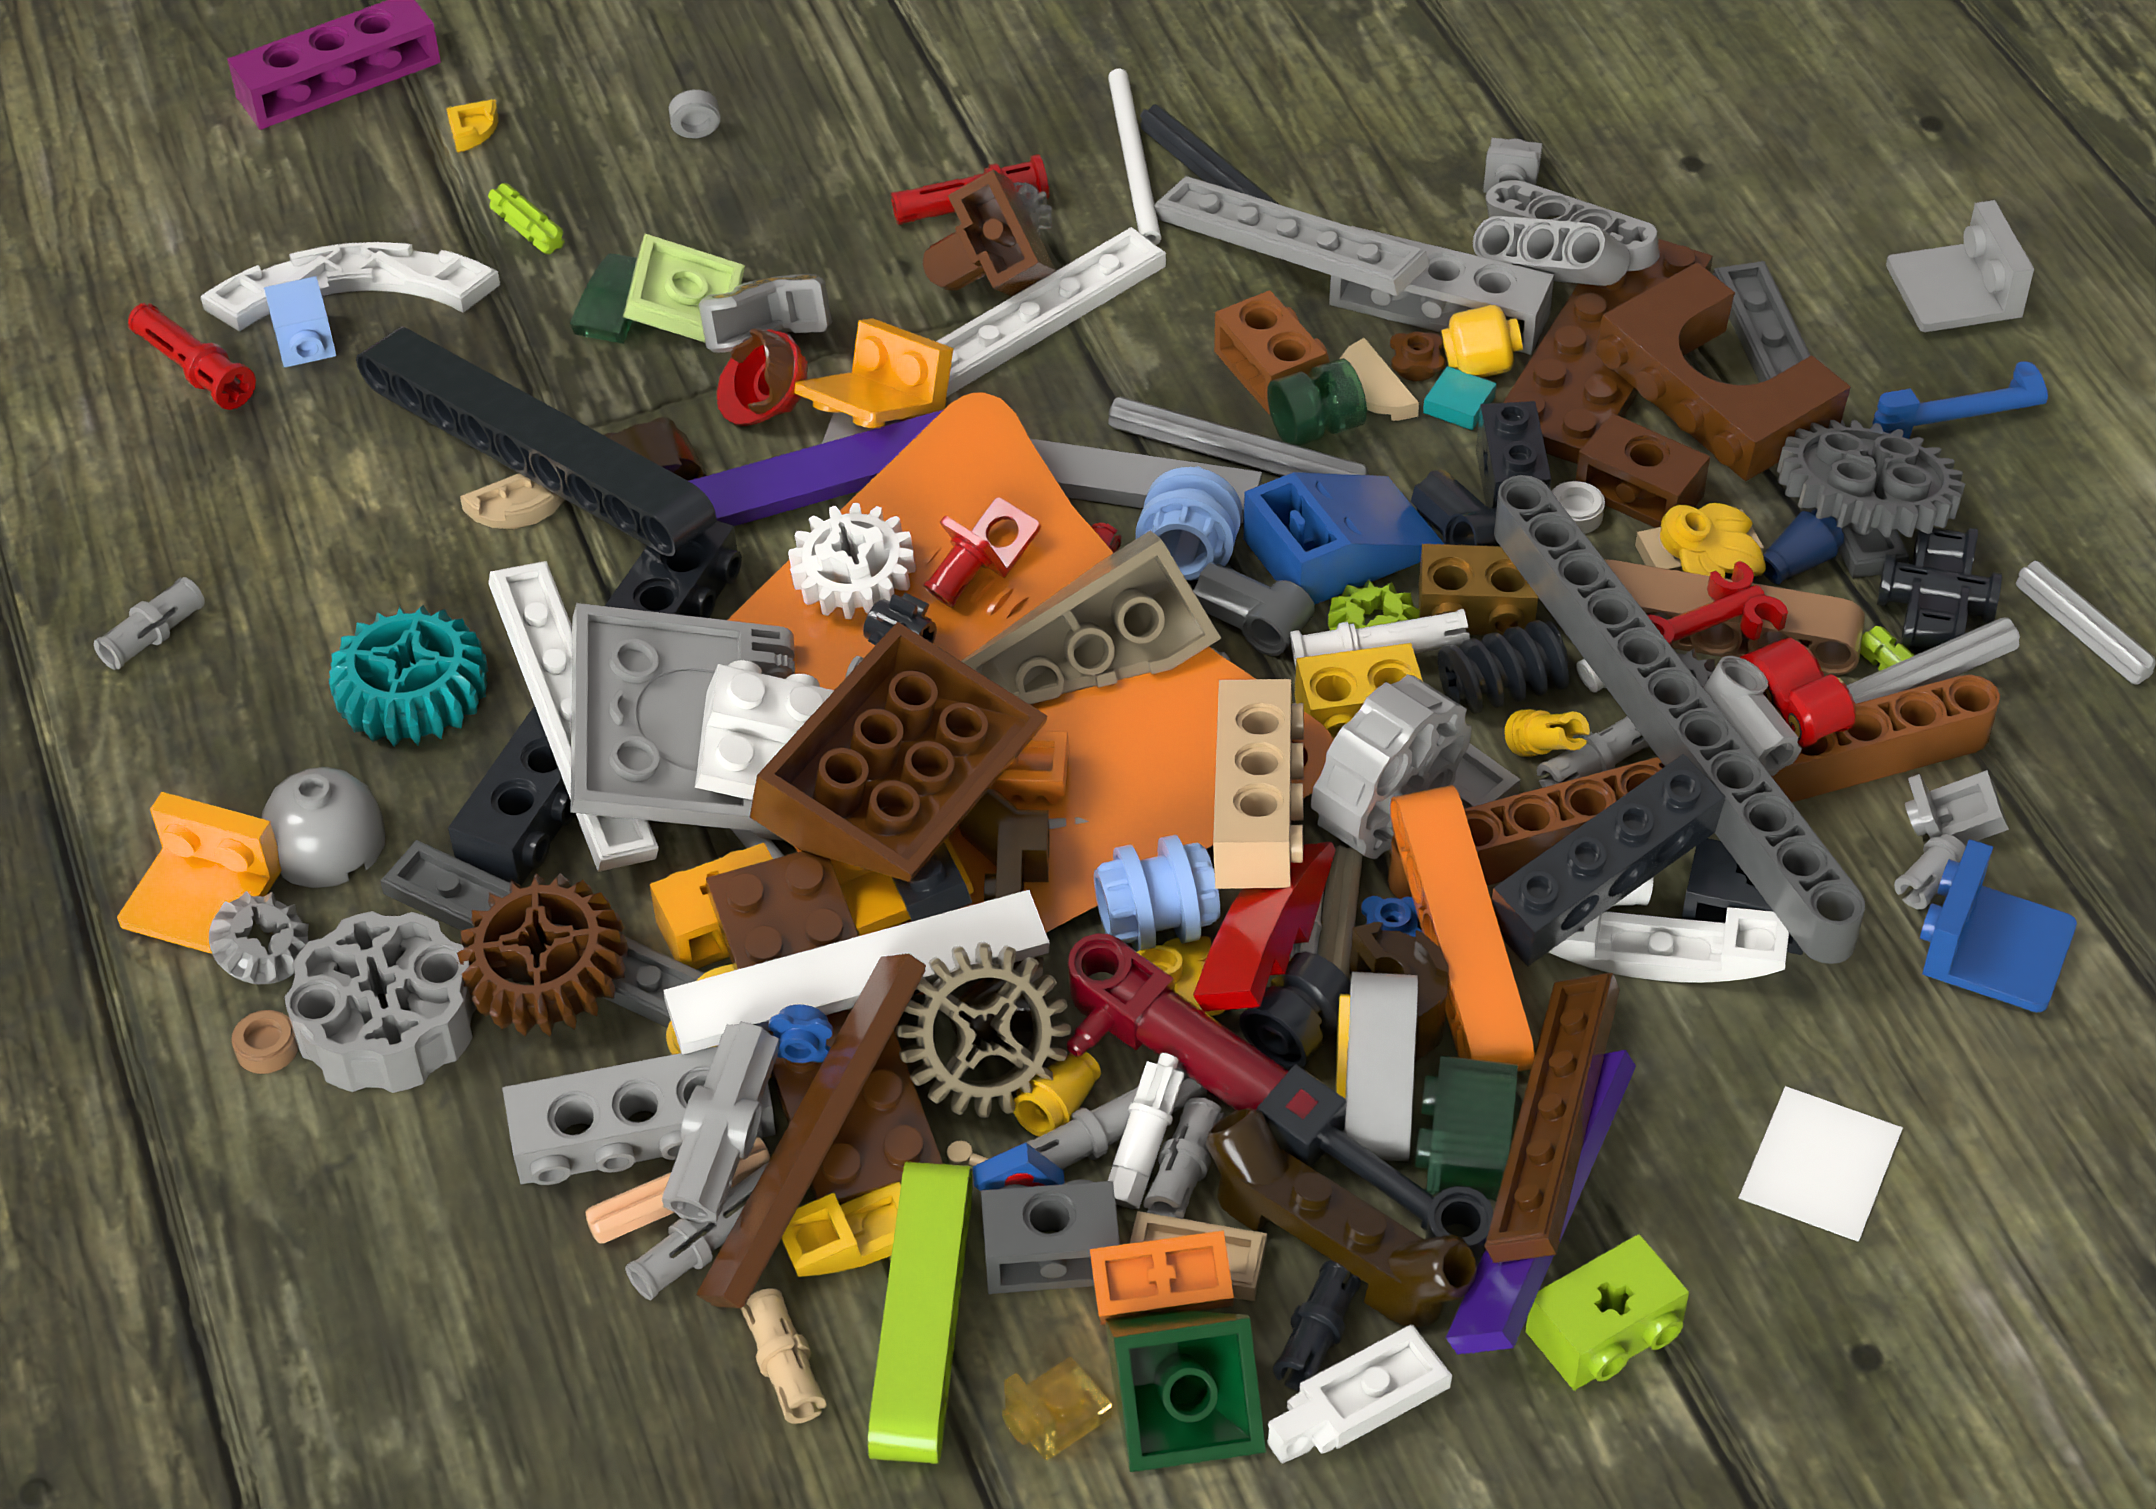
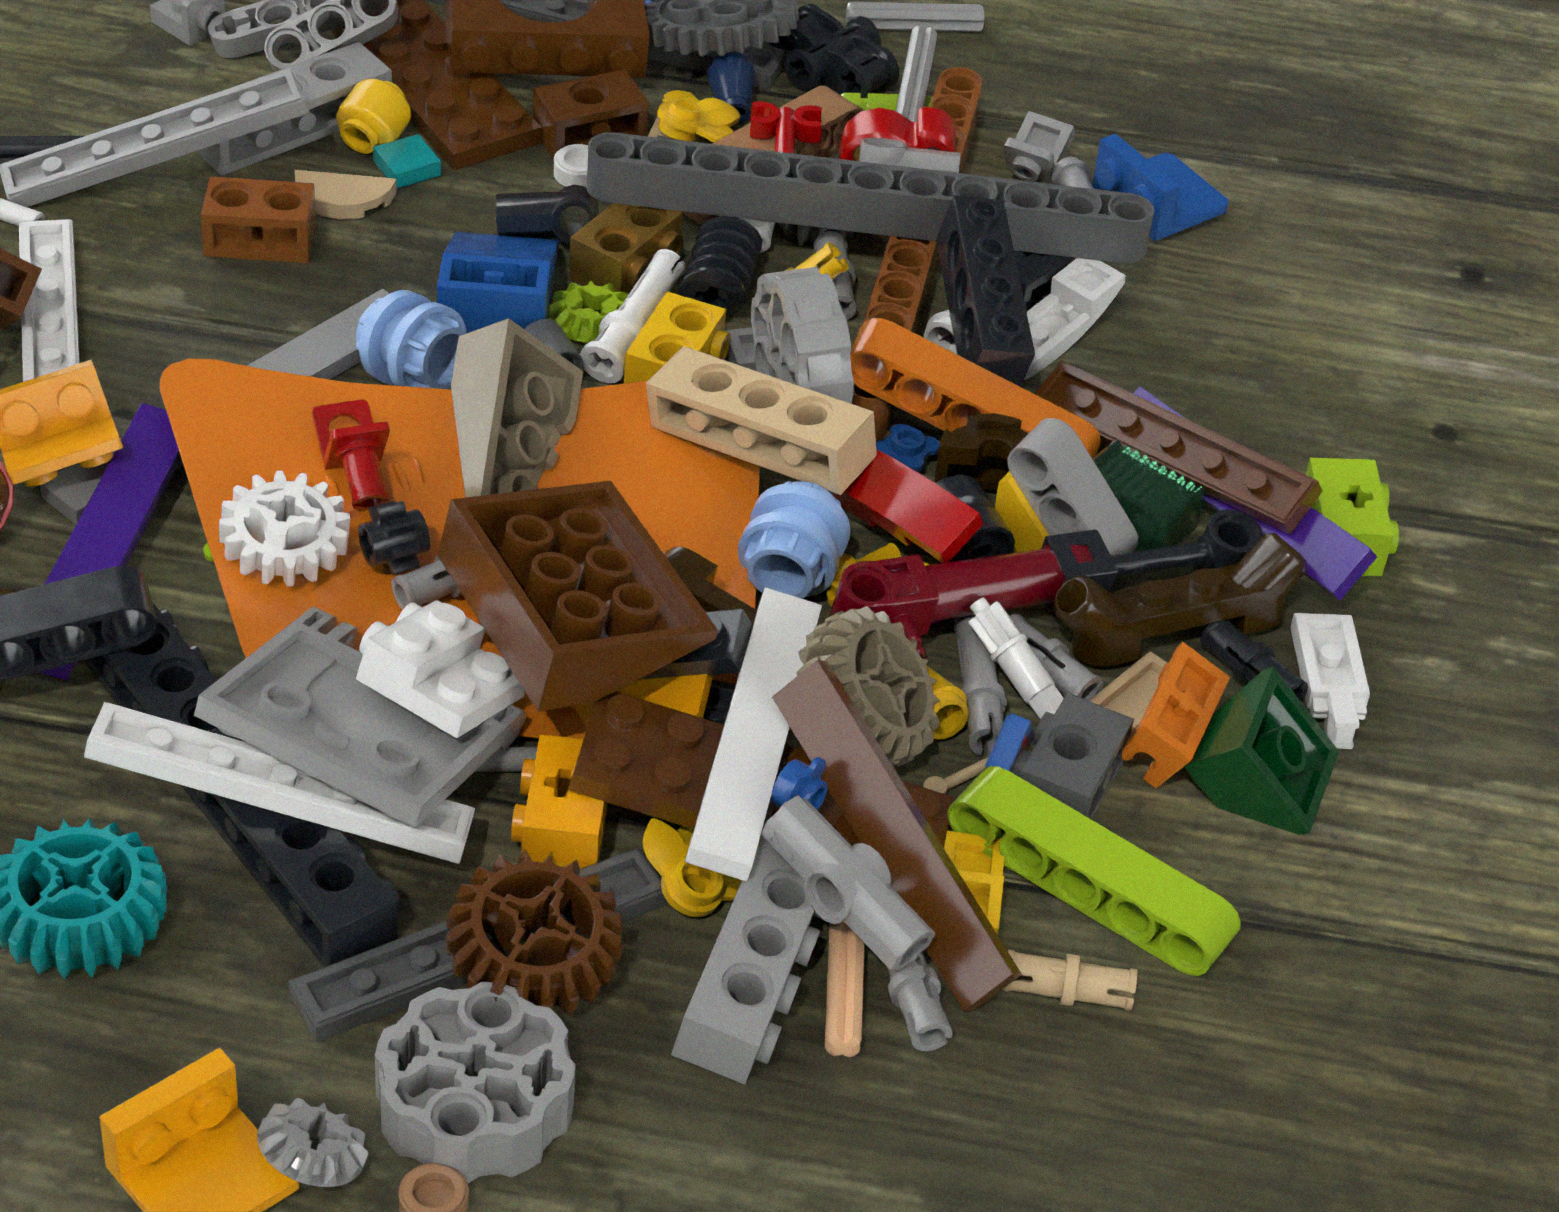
camera: 65 degrees left, 5 degrees down
light grey cylinder [262,767,385,888] -> none
clear yellow bracket [1002,1356,1112,1461] -> none
flat silver axle [1108,397,1368,476] -> none
clear green wheel [1267,358,1367,446] -> none
reddish brown plate [1390,332,1445,381] -> none
black brick [1476,401,1551,509] -> none
white sticker [1739,1086,1903,1242] -> none

